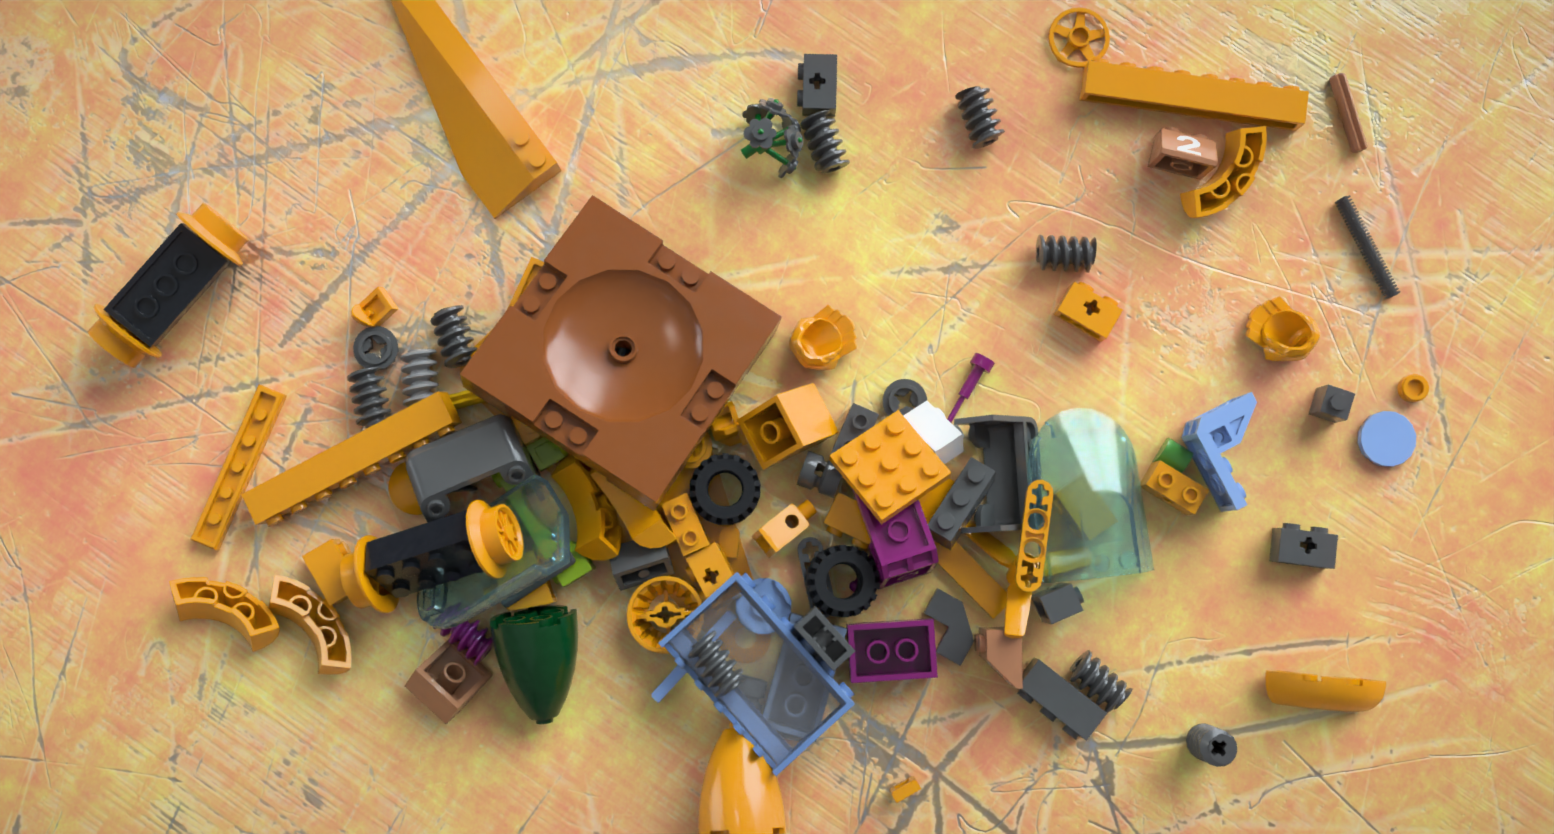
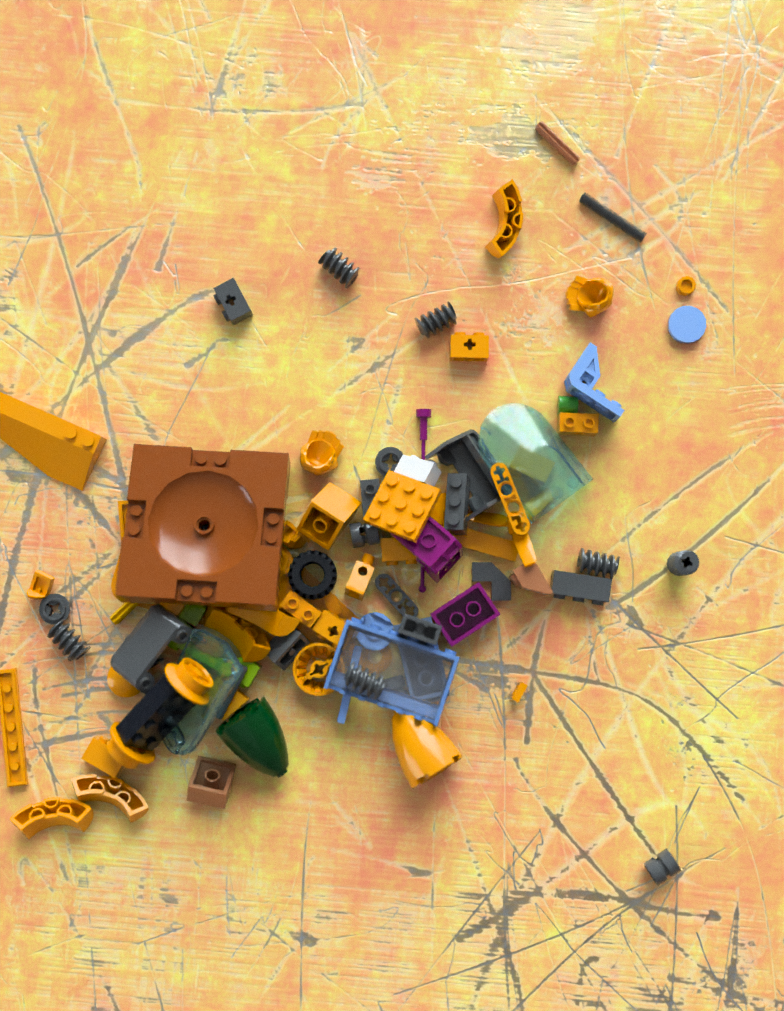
camera: 25 degrees left, 0 degrees up
light orange brick [241,391,462,527] -> none
light grey piece [400,349,439,407] -> none
dark grey piece [430,305,477,368] -> none
magenta piece [433,604,494,666] -> none
dark grey plant [741,98,803,178] -> none
dark grey piece [800,110,850,173] -> none
black tyre [805,545,880,617] -> none
dark grey brick [1031,583,1084,624] -> none
light orange wheel [1048,7,1110,68] -> none
light orange brick [1079,58,1309,131] -> none
nougat slope [1147,127,1217,180] -> none
light orange brick [1265,670,1386,712] -> none
dark grey brick [1269,523,1338,569] -> none
dark grey brick [1309,384,1355,423] -> none

